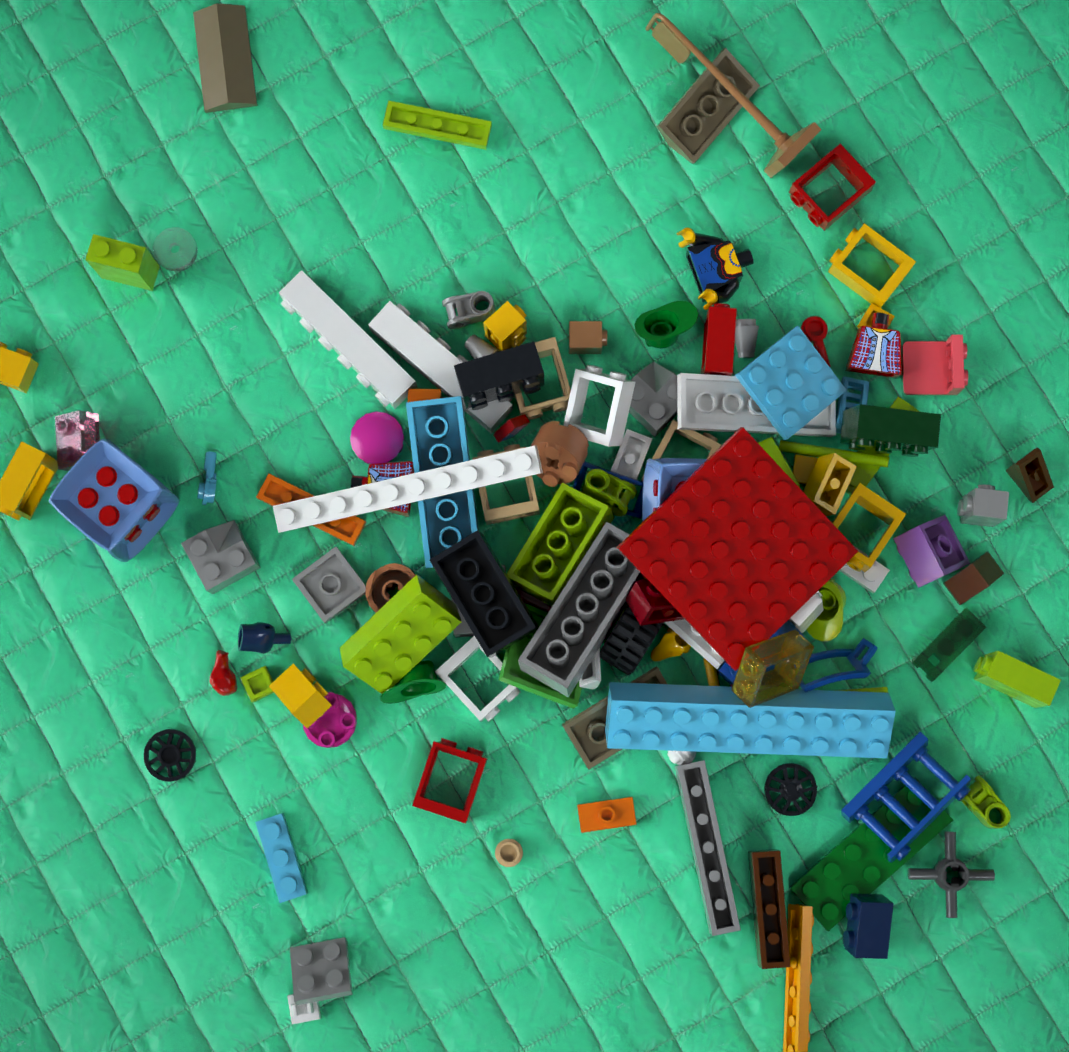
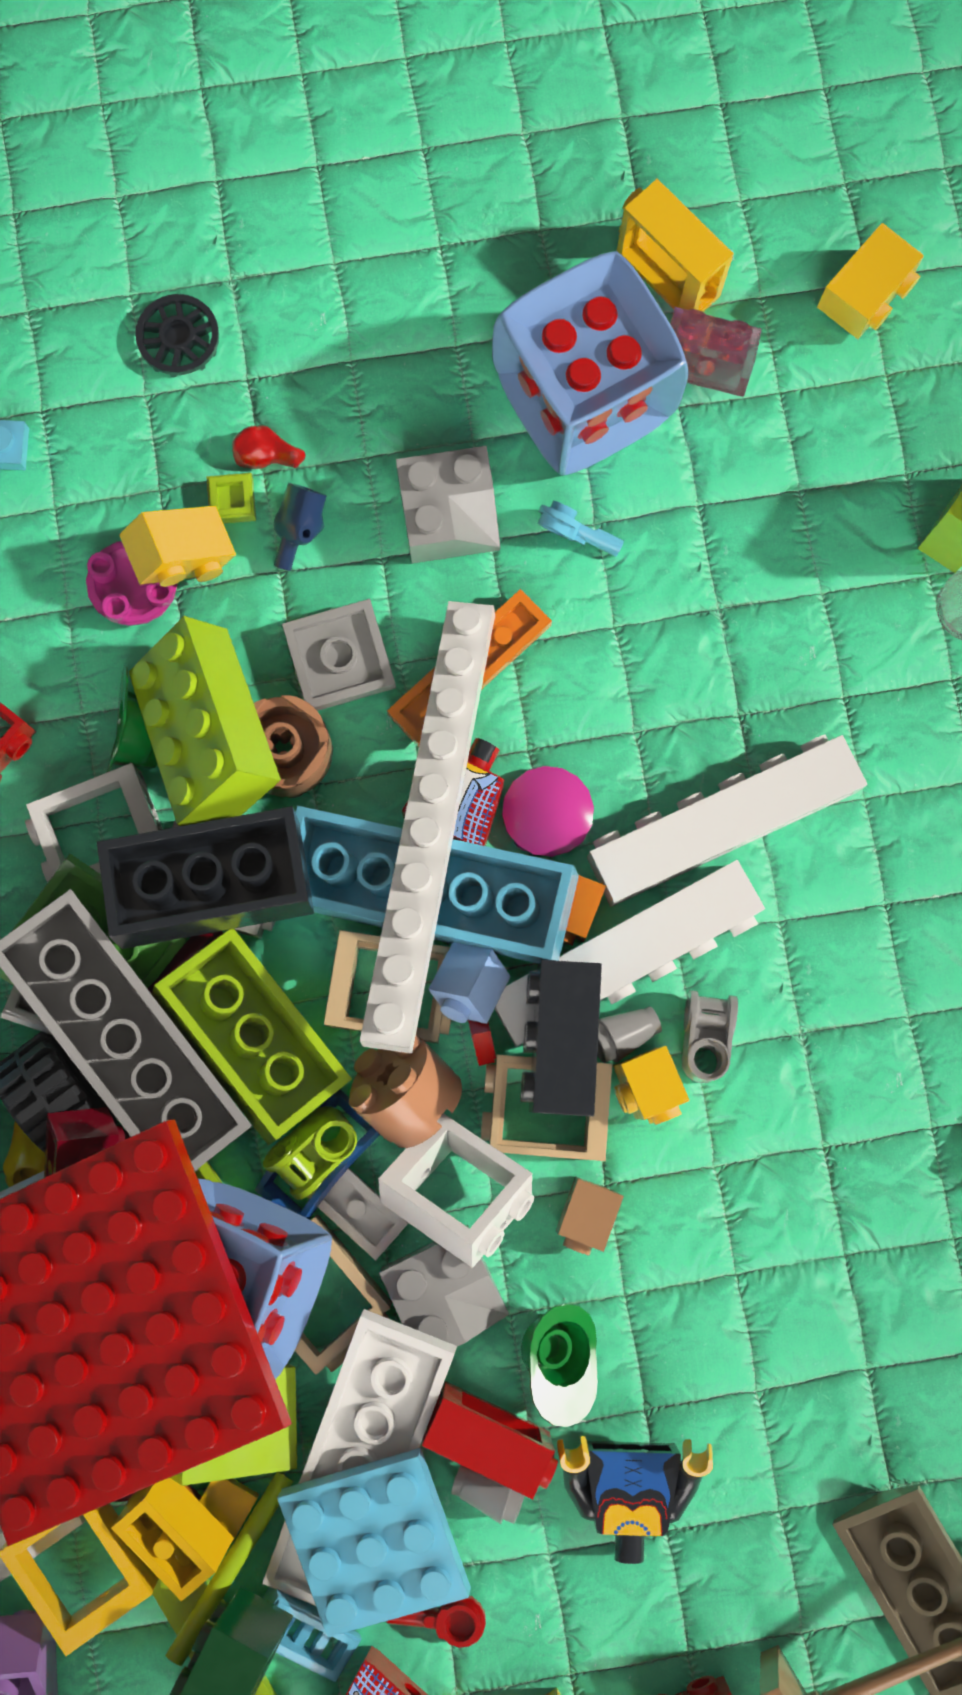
camera: 105 degrees right, 0 degrees up
none -> light blue brick [428,942,510,1024]

